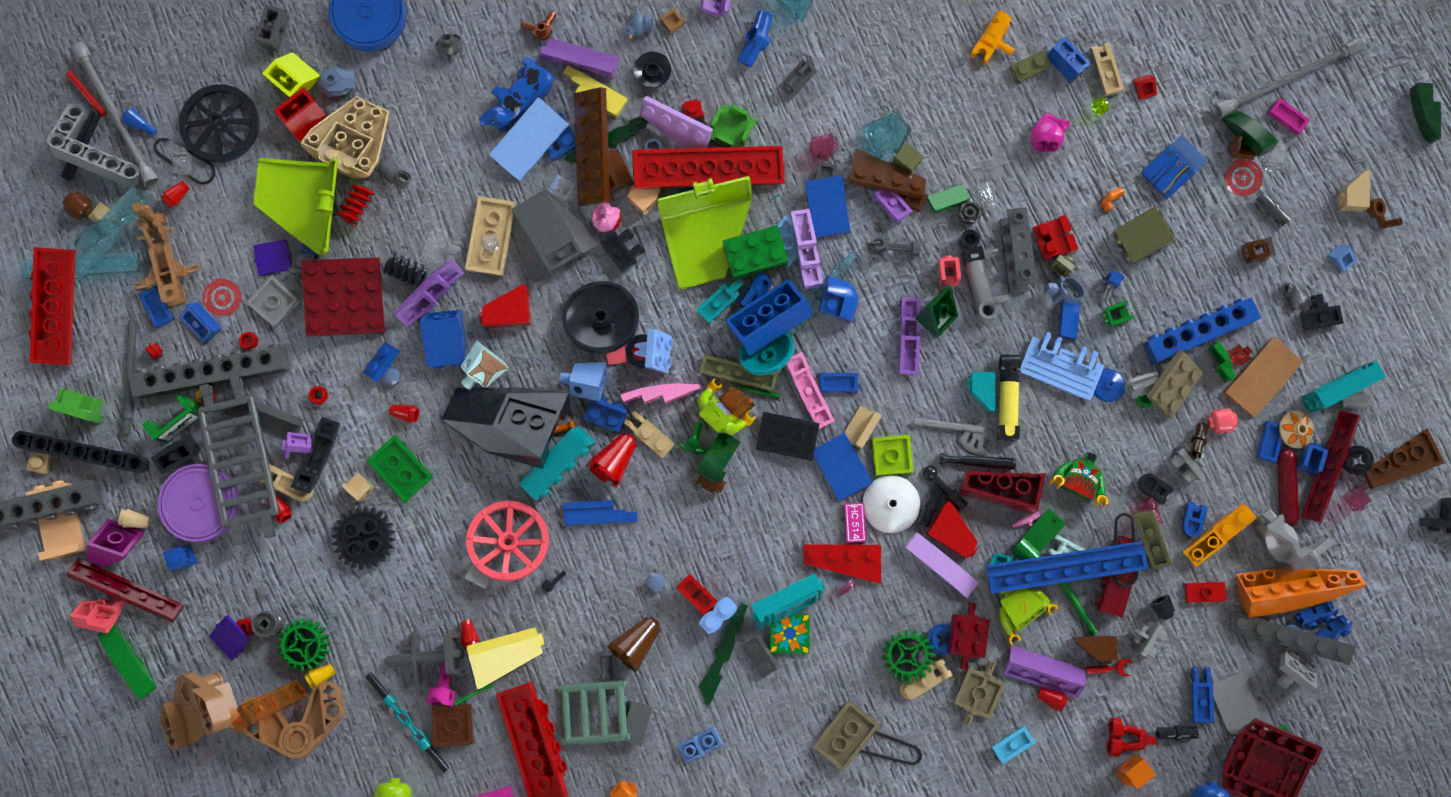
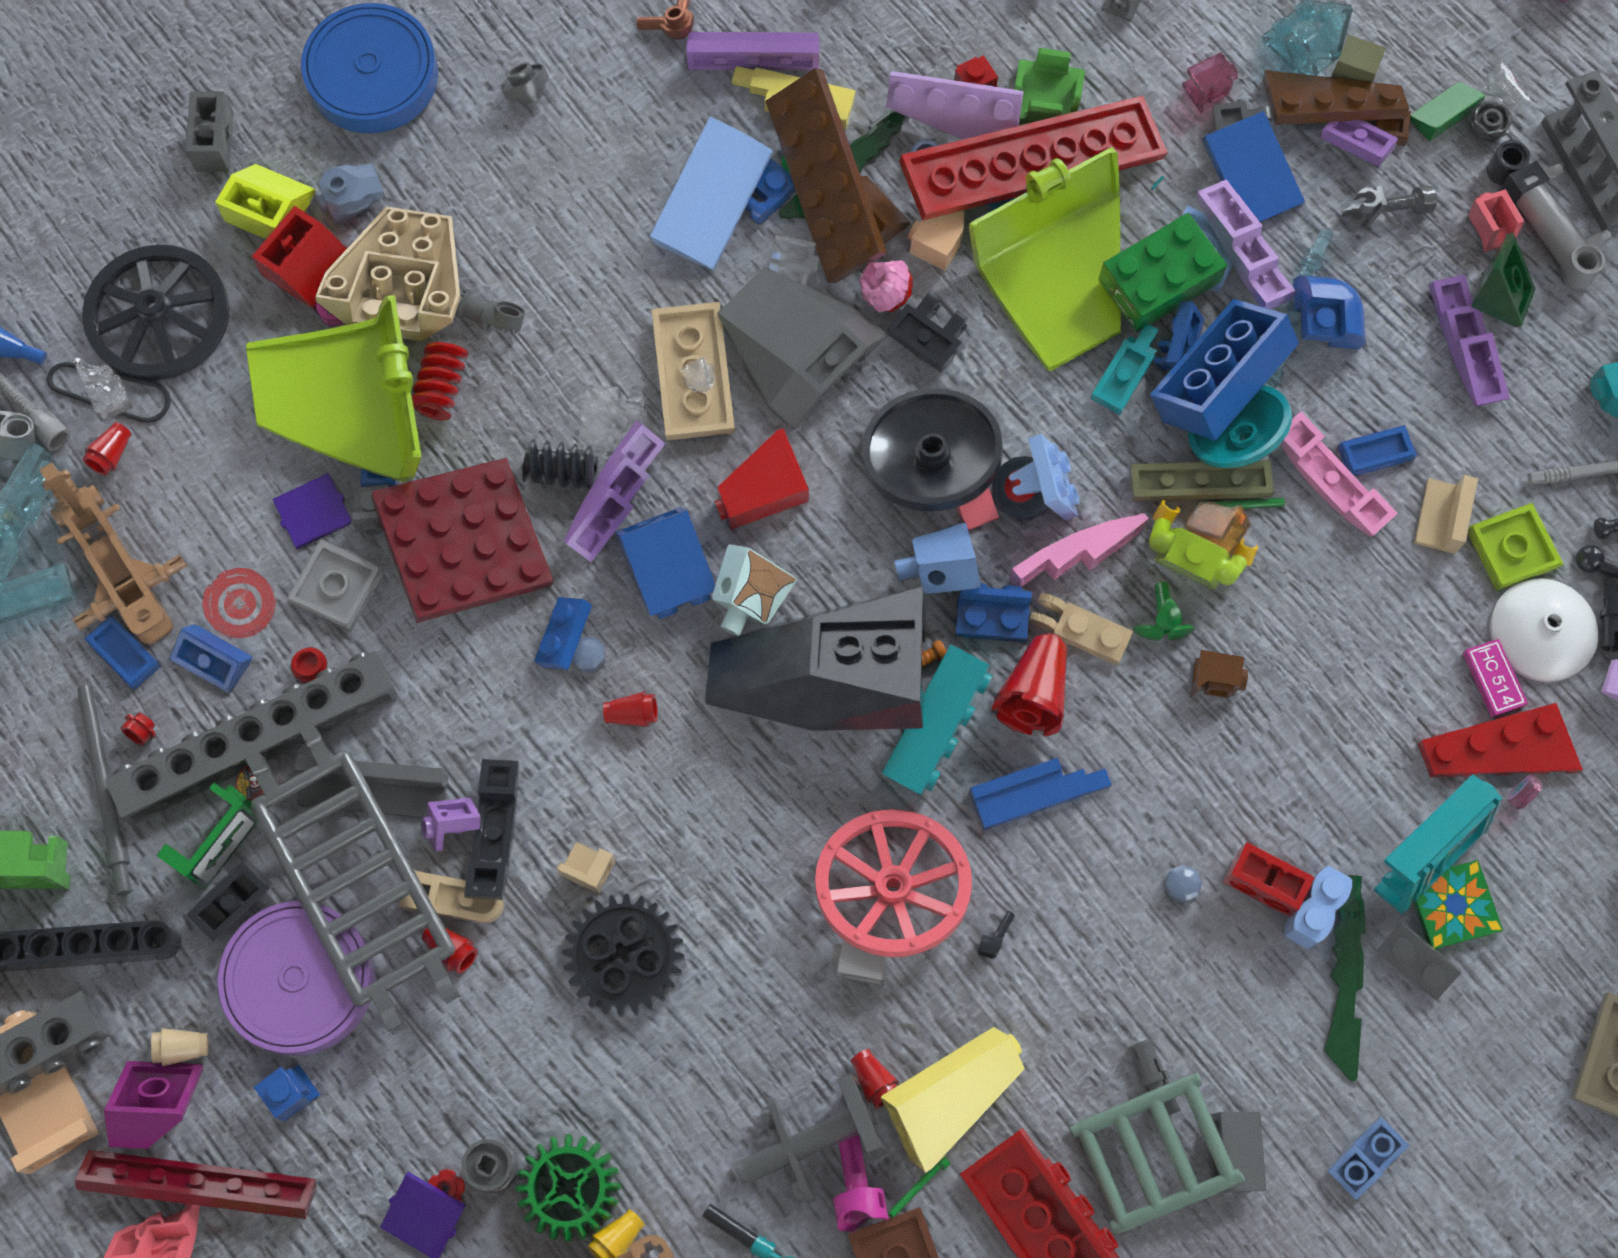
camera: 15 degrees left, 10 degrees down
red plate [308,386,328,405] -> none
green tile [366,435,434,503] -> none
blue animal [479,56,555,131] -> none
reddish brown cone [607,617,660,672] -> none
black dish [634,51,671,88] -> none
dark green door [695,433,740,484] -> none
black tile [756,412,820,461] -> none
blue tile [814,432,873,501] -> none

